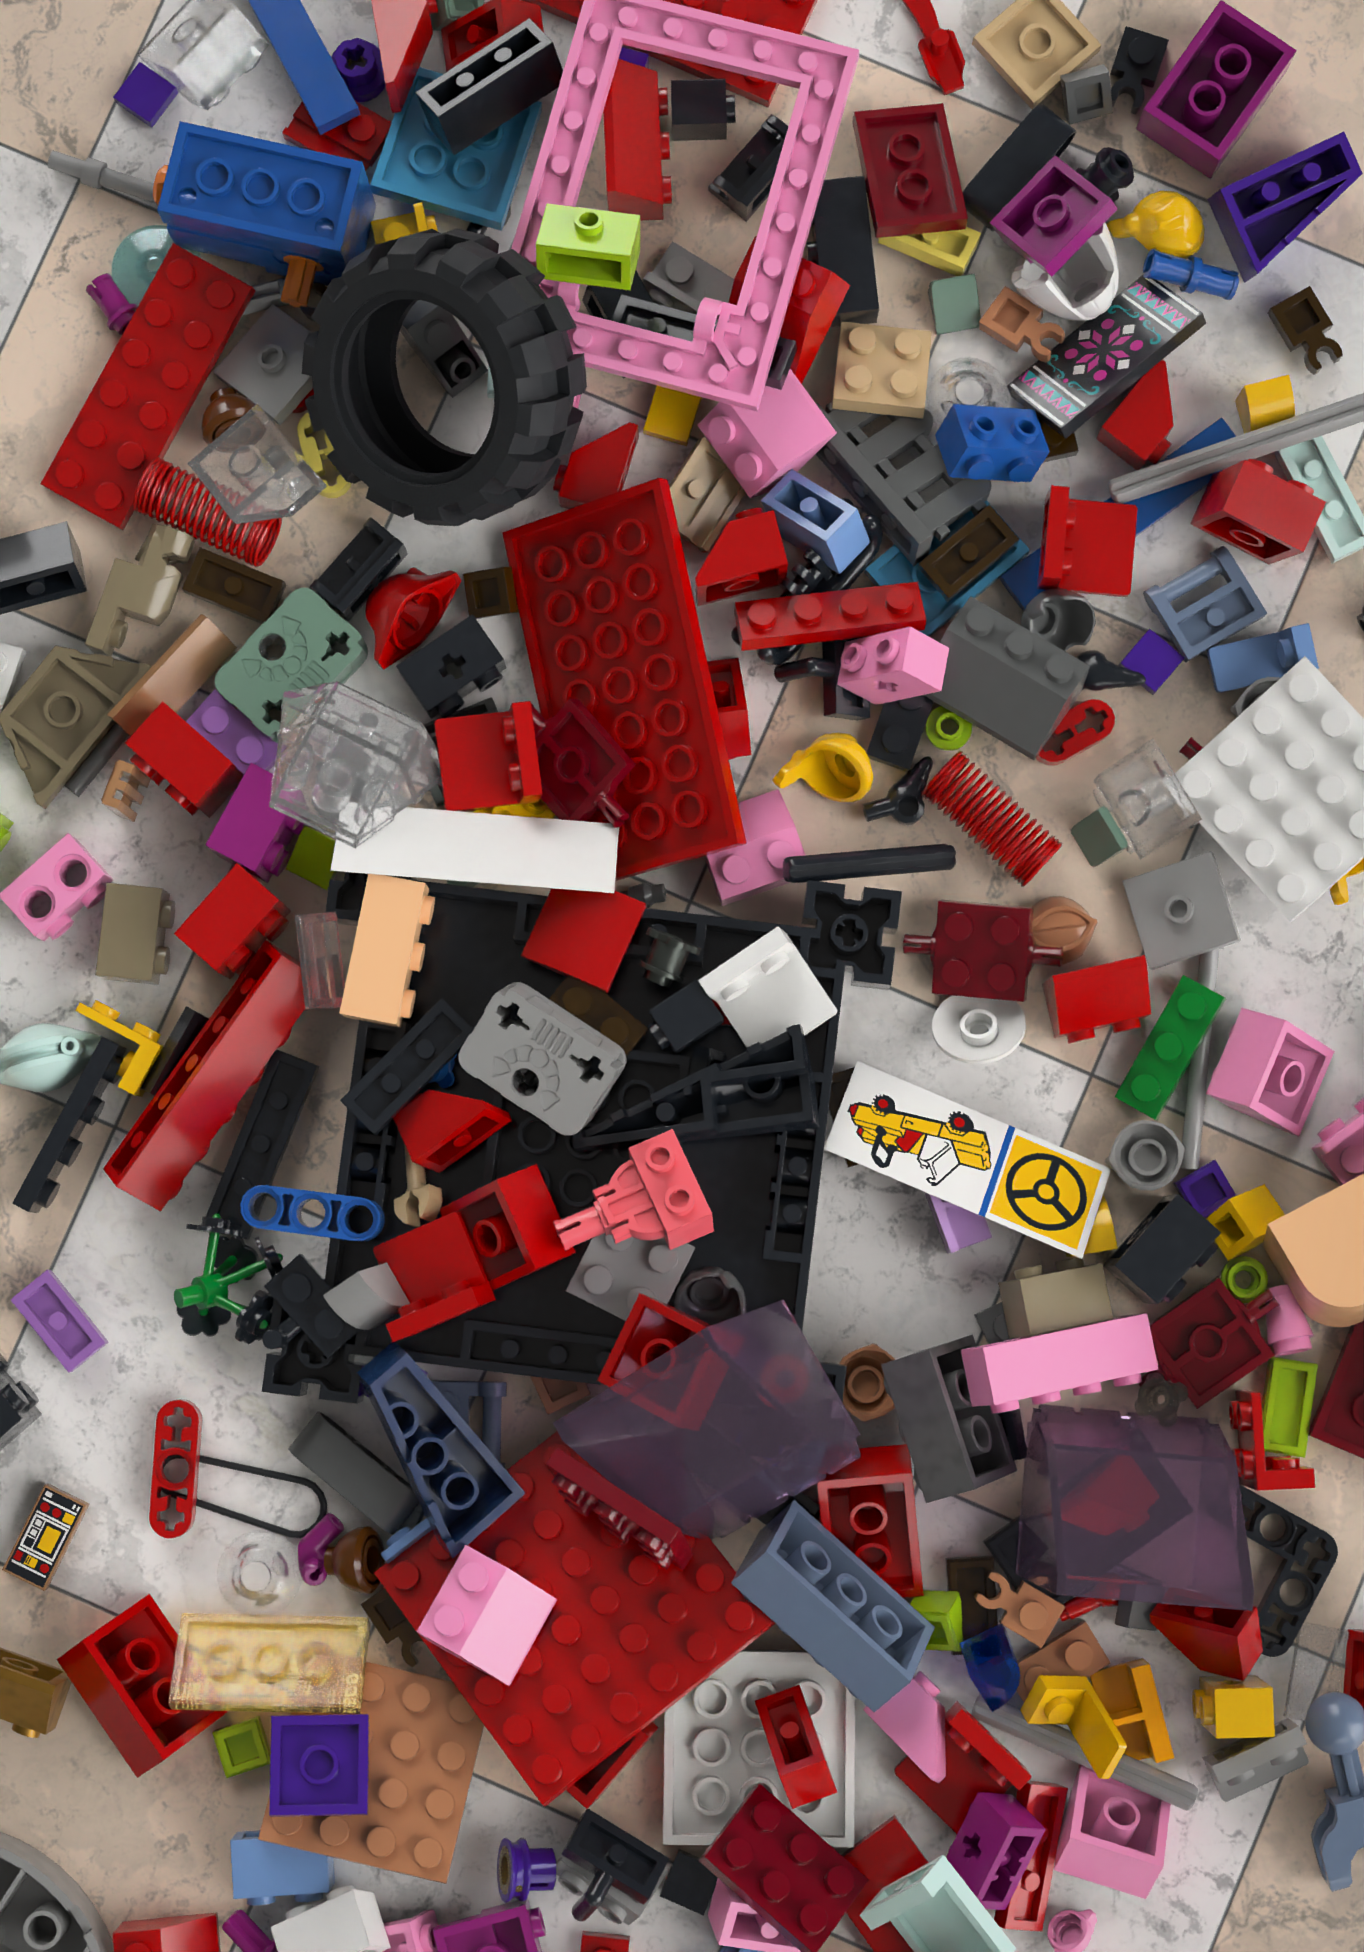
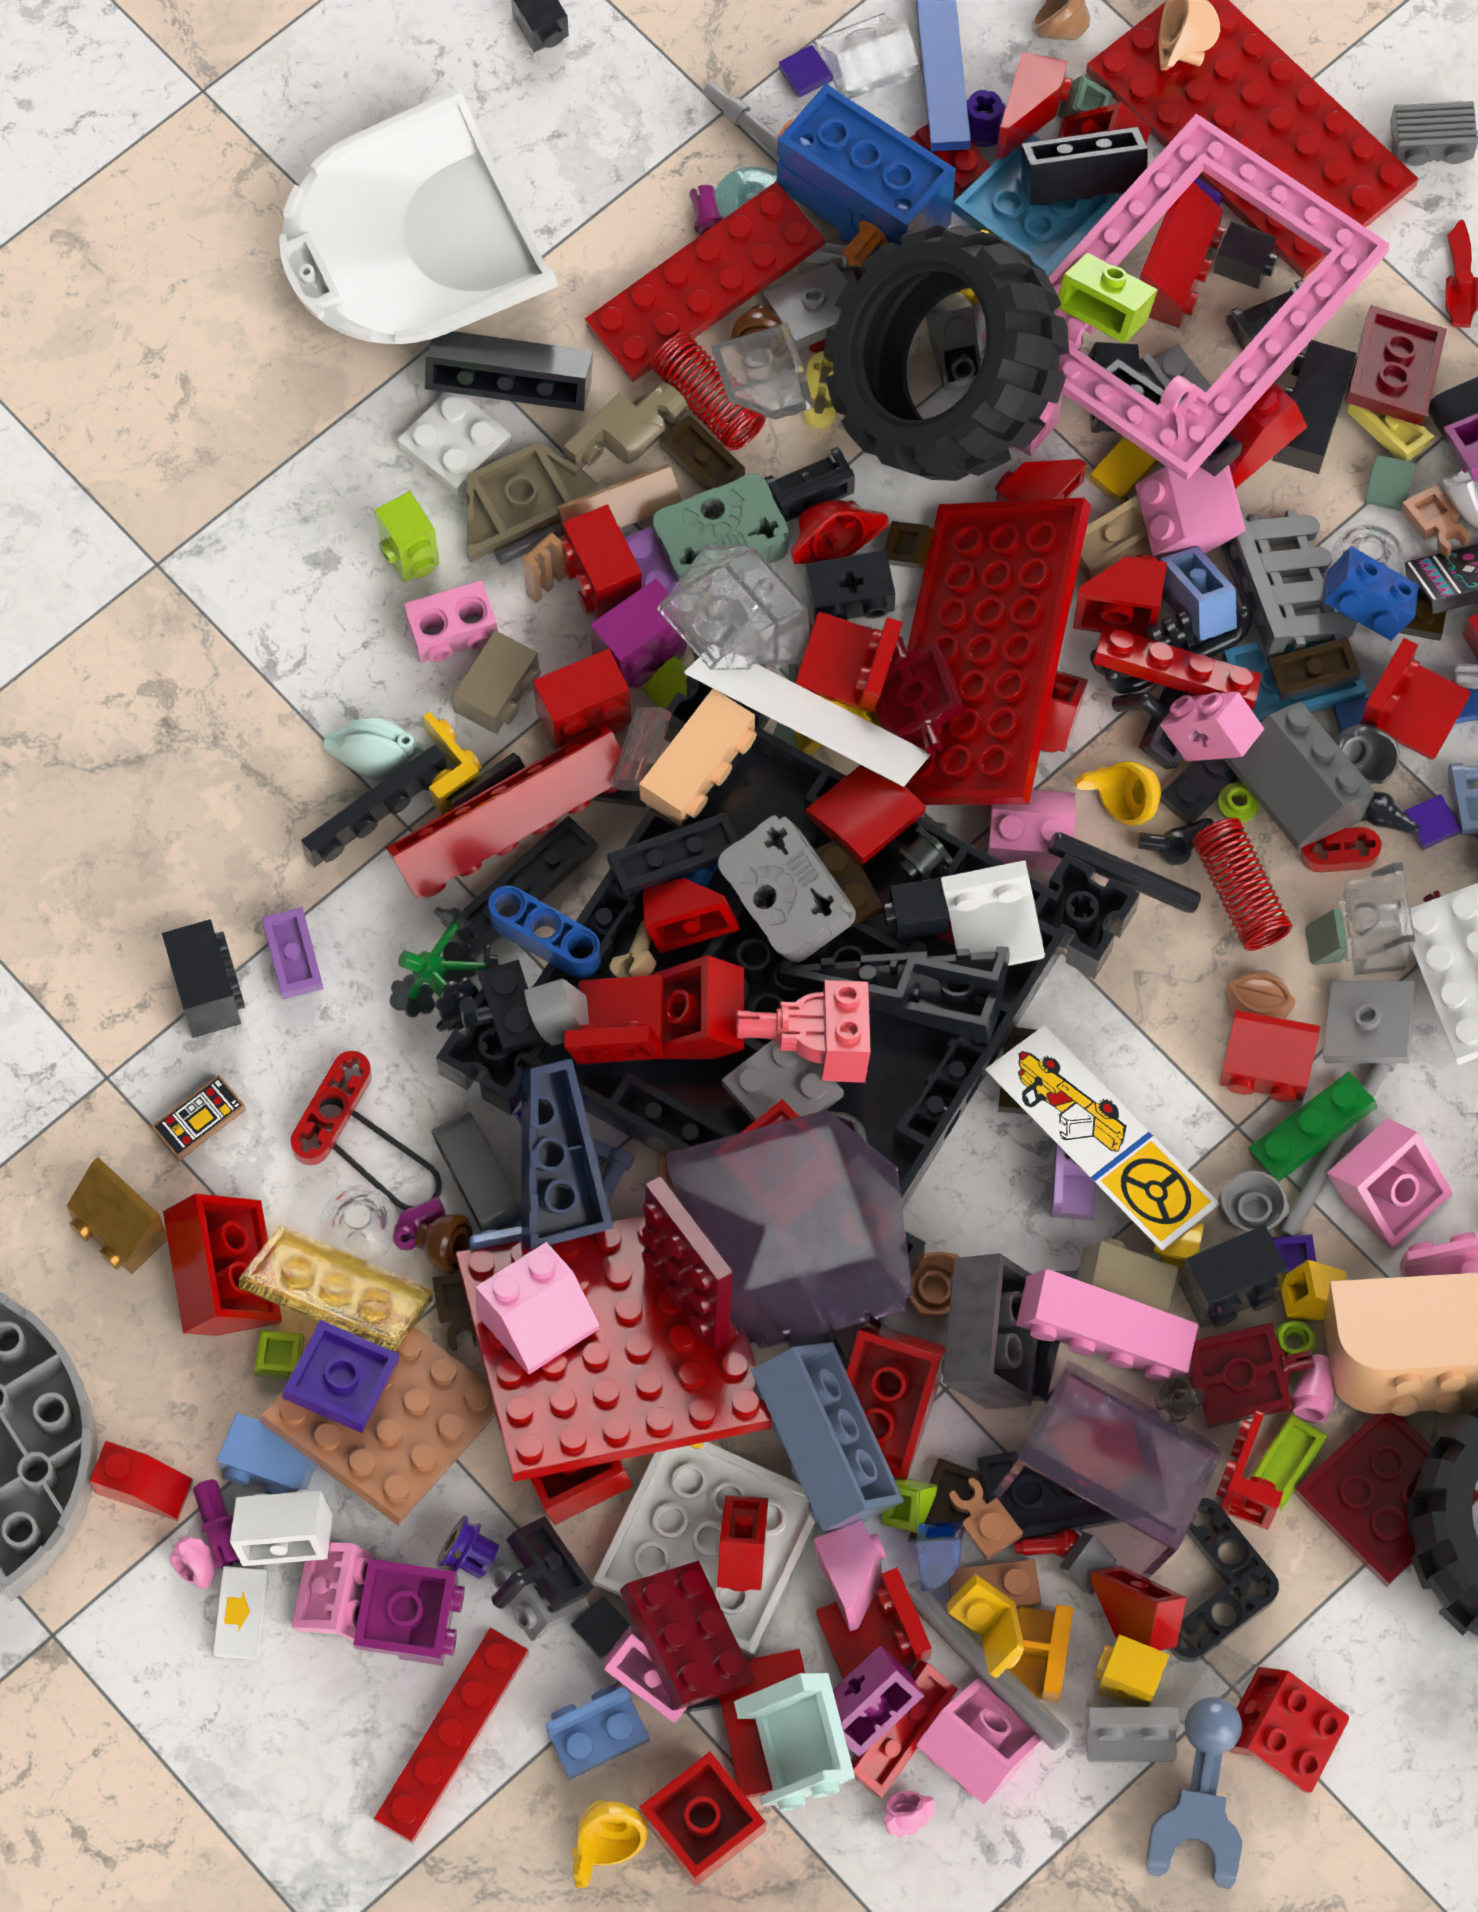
camera: 20 degrees right, 15 degrees down
tan plate [832,322,932,419] -> none
dark red plate [903,900,1063,1002] -> none
white dish [932,995,1026,1064] -> none

